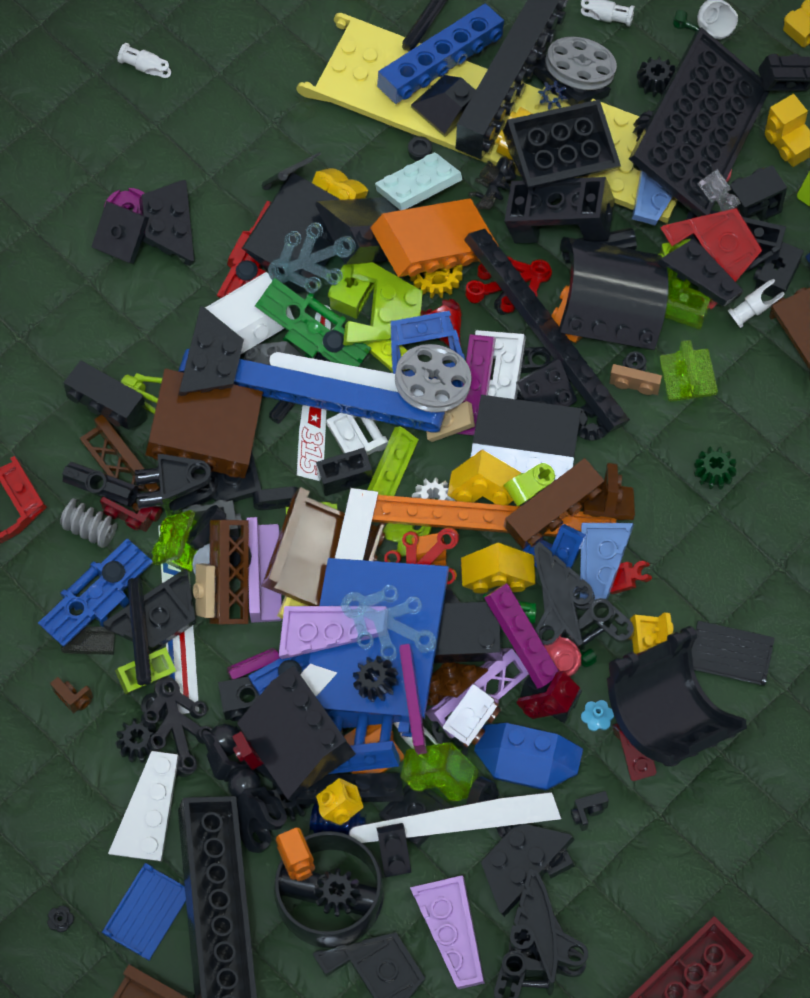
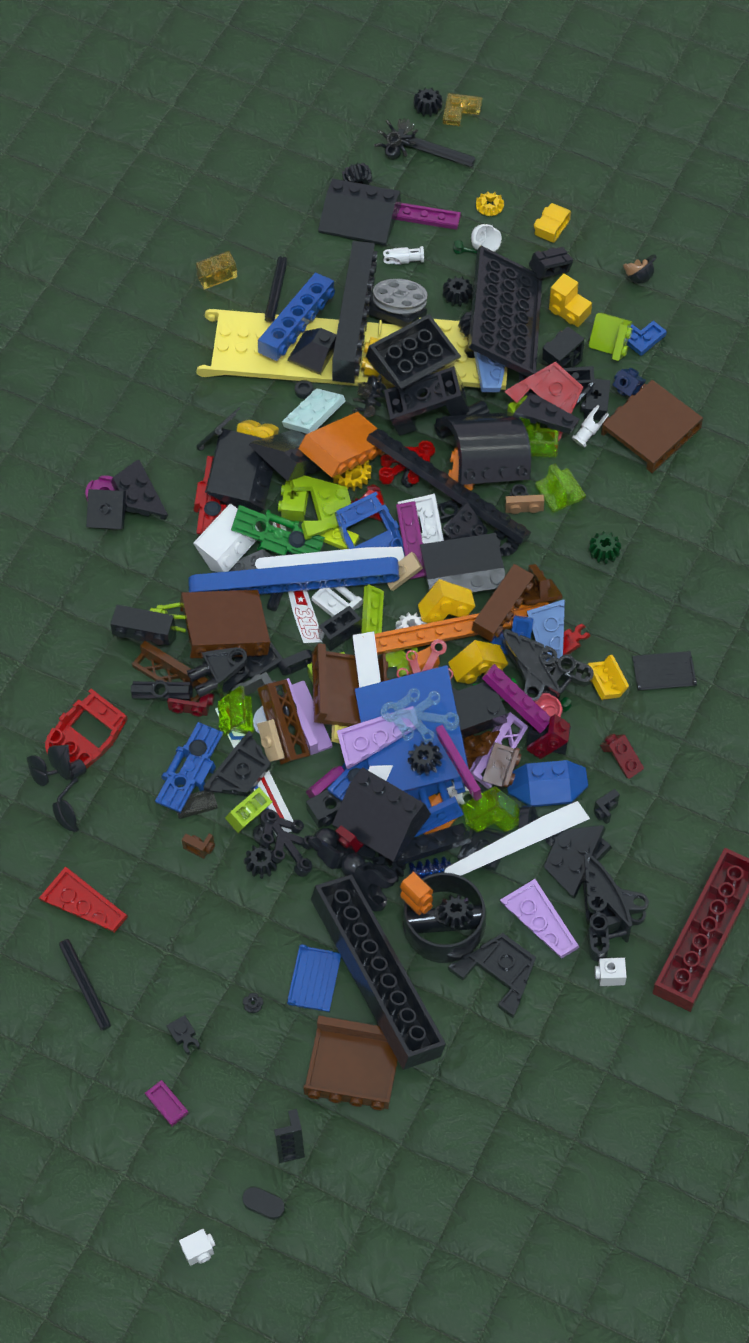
camera: 20 degrees left, 5 degrees down
light grey piece [60,499,117,548] -> none
white wing [108,751,179,862] -> none
white piece [117,43,171,78] -> none
black axle [128,577,152,686] -> none
black wing [178,306,244,396] -> none
black beam [185,505,226,551] -> none
clear light blue plant [268,222,356,293] -> none
yellow brick [316,778,364,825] -> none
black plate [376,823,412,878] -> none
light grey wedge [395,344,471,412] -> none
lime piece [504,463,555,507] -> none
gear [538,80,568,110] -> none
medium azure plant [581,700,614,731] -> none
black hinge [607,626,747,767] -> none
clear plate [697,169,740,211] -> none

